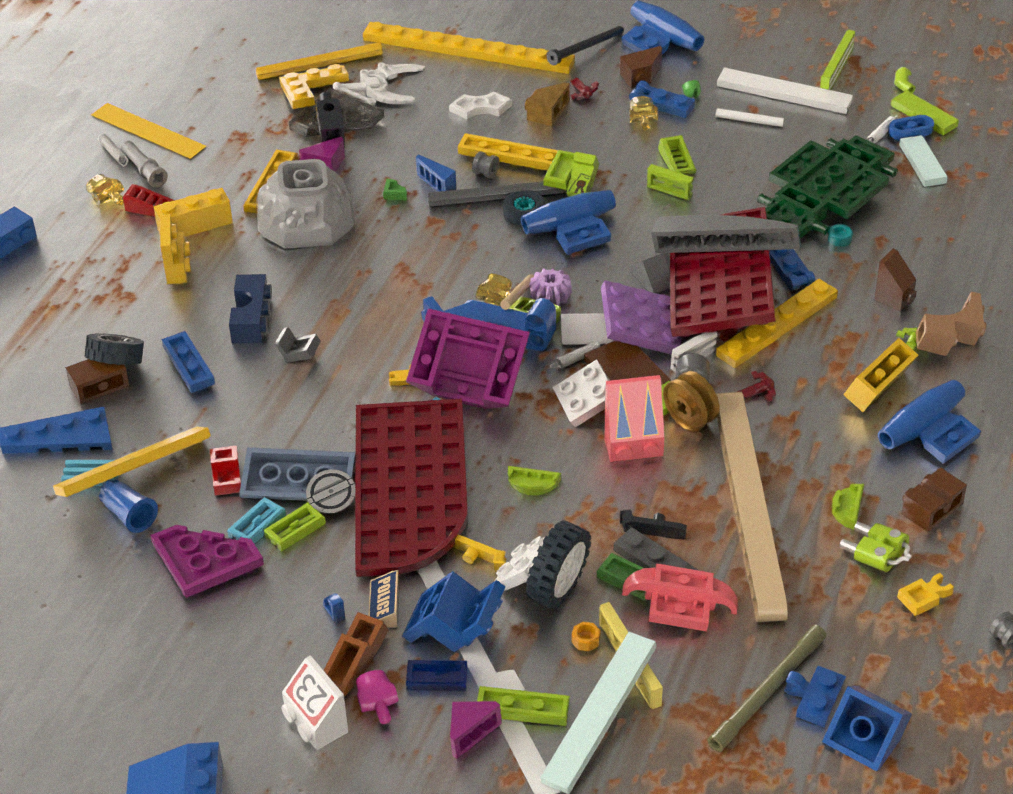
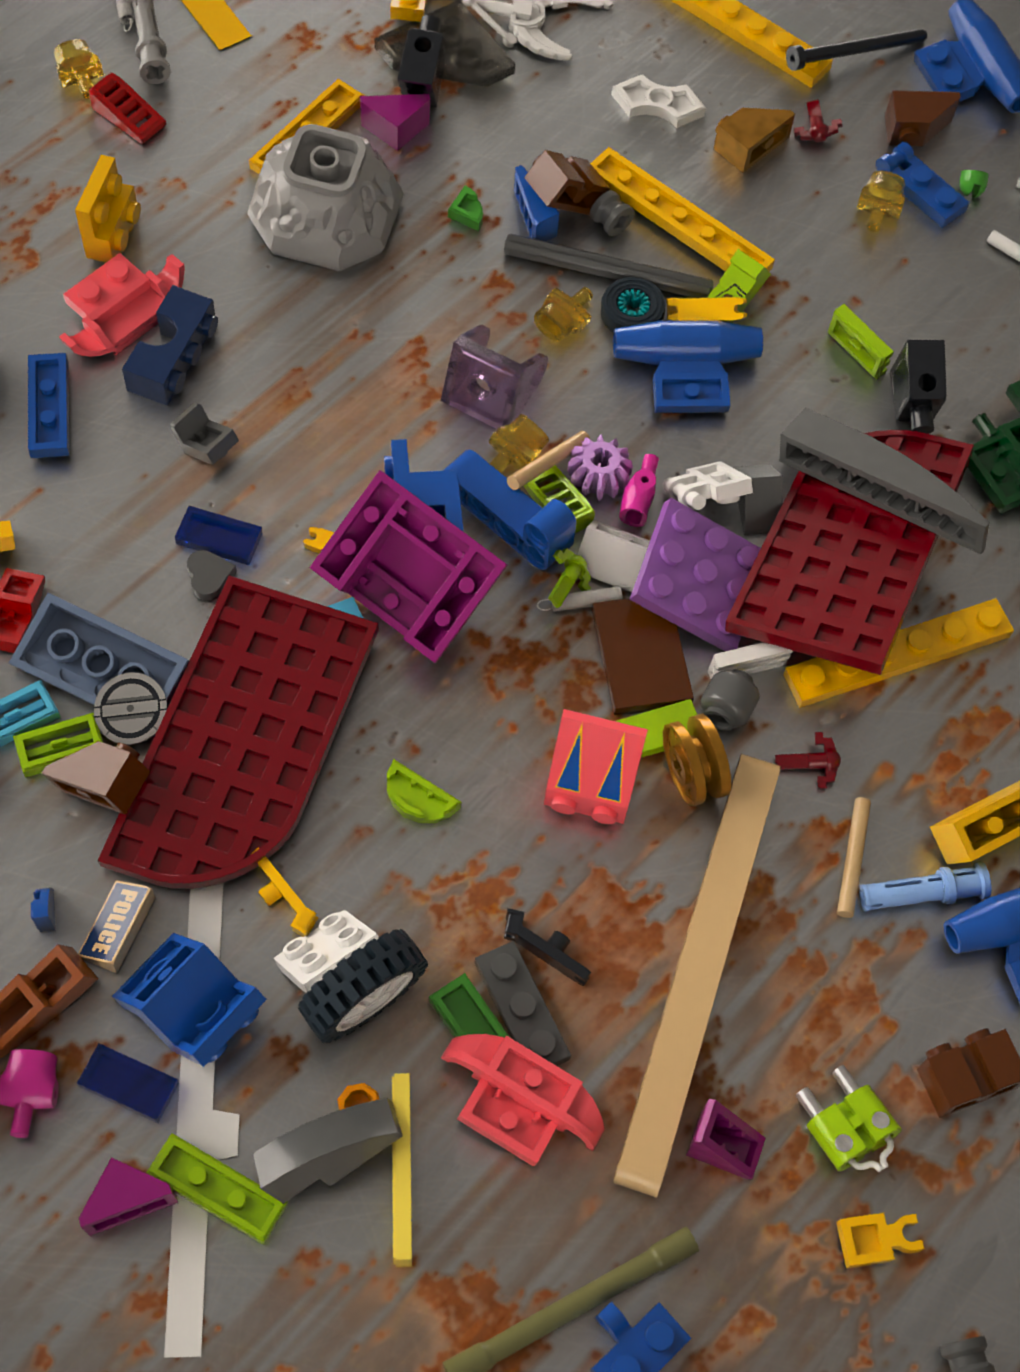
camera: 15 degrees right, 20 degrees up
yellow brick [153,188,233,237] -> none
light aqua tile [540,632,657,794] -> none
lime tile [543,150,575,190] -> none
white plate [552,359,610,427] -> none
lime slope [658,135,697,175] -> none
blue plate [770,249,816,291] -> none
lime tile [832,484,864,530] -> none
none -> slope [42,741,150,815]
none -> coral plate [59,253,185,357]
none -> clear blue tile [175,506,263,565]
none -> dark grey tile [187,550,237,601]
none -> dark grey slope [253,1098,403,1204]
none -> clear purple hose [440,324,548,433]
none -> reddish brown brick [524,150,610,215]
none -> clear yellow piece [534,287,593,342]
none -> lime piece [548,548,591,608]
none -> dark pink piece [619,454,659,527]
none -> white plate [663,461,753,510]
none -> yellow piece [666,297,747,321]
none -> magenta slope [686,1099,766,1180]
none -> tan bar [837,797,871,918]
none -> light blue pin [859,861,992,912]
none -> black torso [890,340,947,434]

